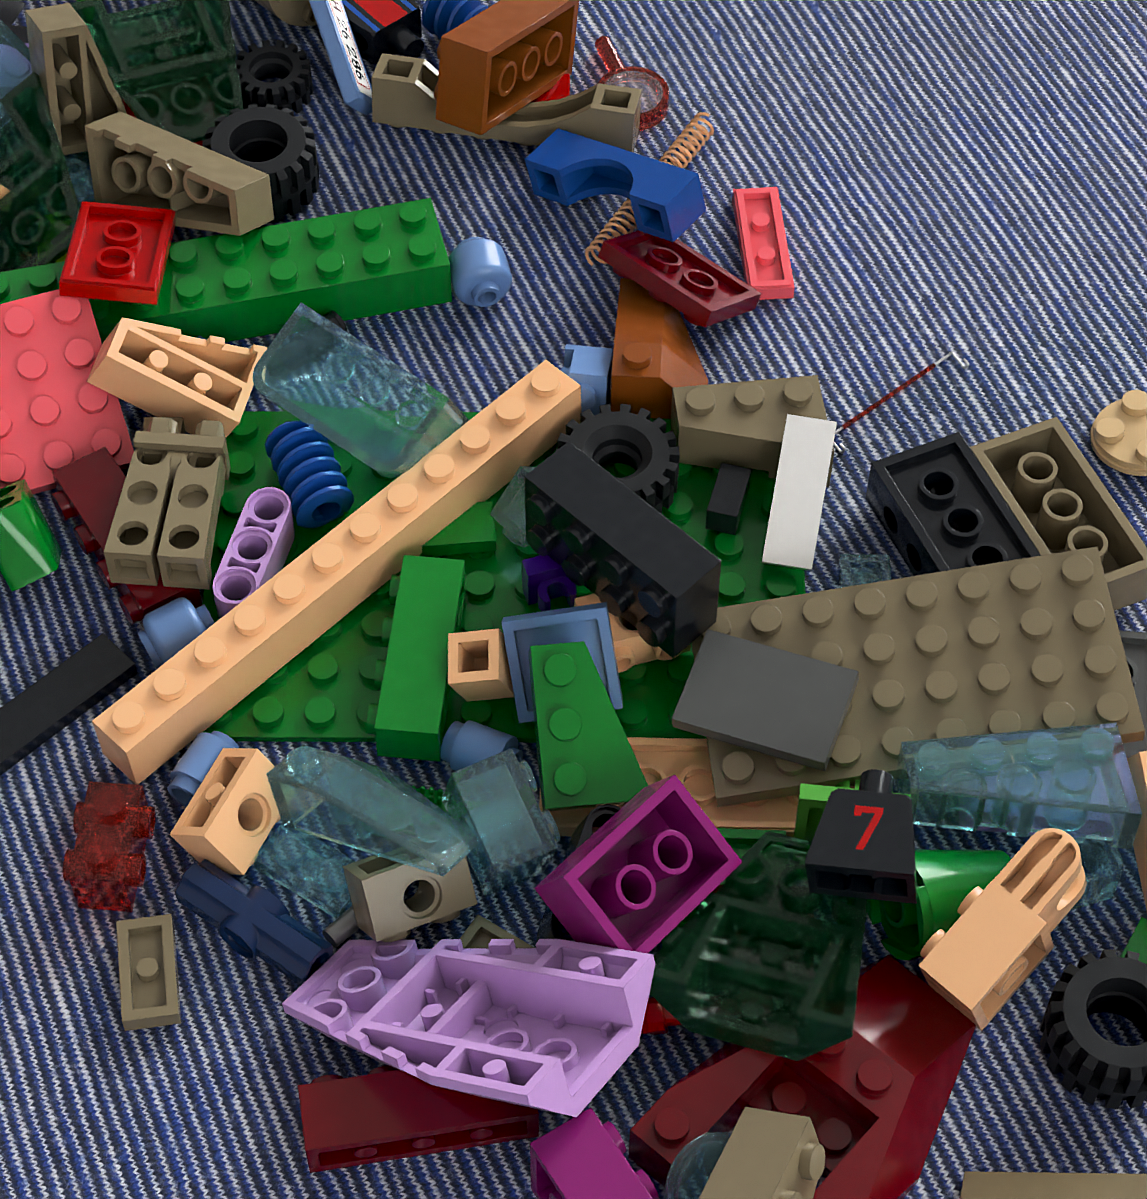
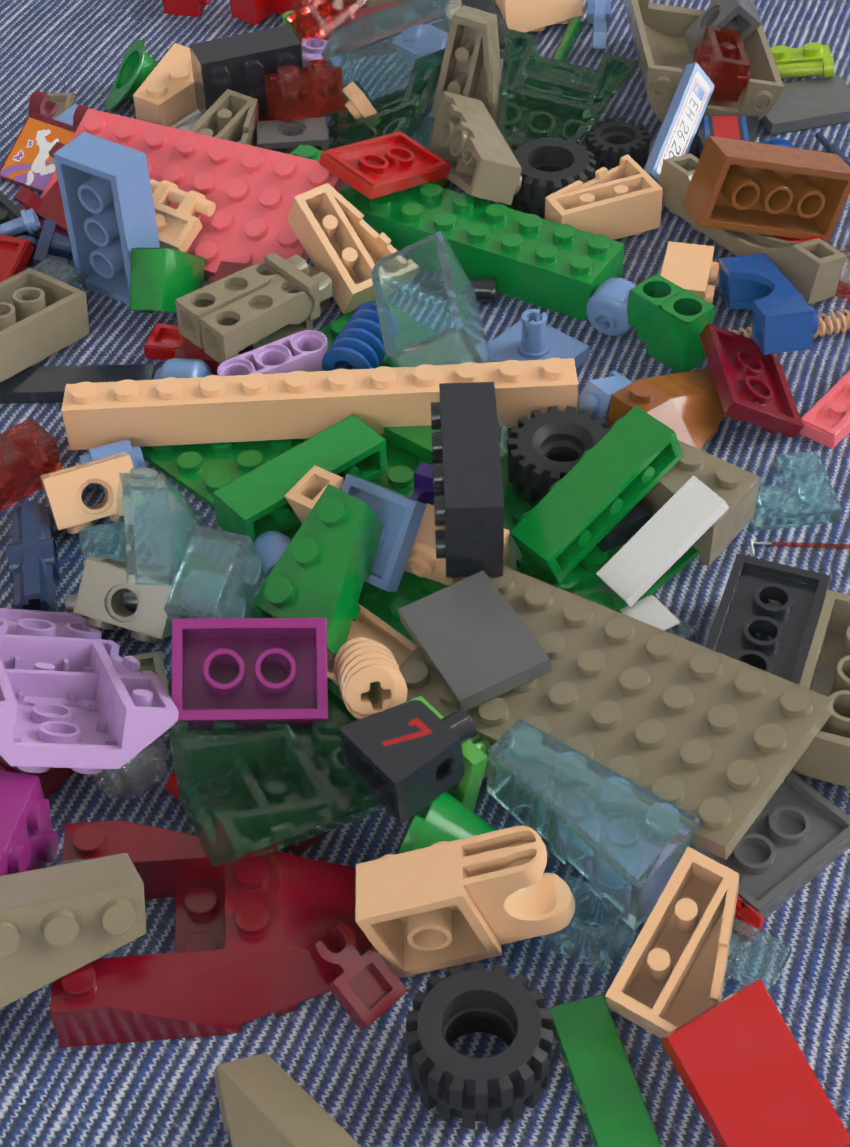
camera: 45 degrees right, 10 degrees down
none -> red tile [144,323,186,361]
none -> dark red plate [309,921,408,1030]
none -> light nougat piece [333,636,408,719]
none -> medium blue tile [477,309,590,369]
none -> green brick [510,405,684,583]
none -> light nougat wedge [545,154,663,240]
none -> white sticker [620,595,680,630]
none -> green piece [627,274,715,373]
none -> light nougat brick [660,241,719,305]
none -> clear light blue plate [750,451,842,531]

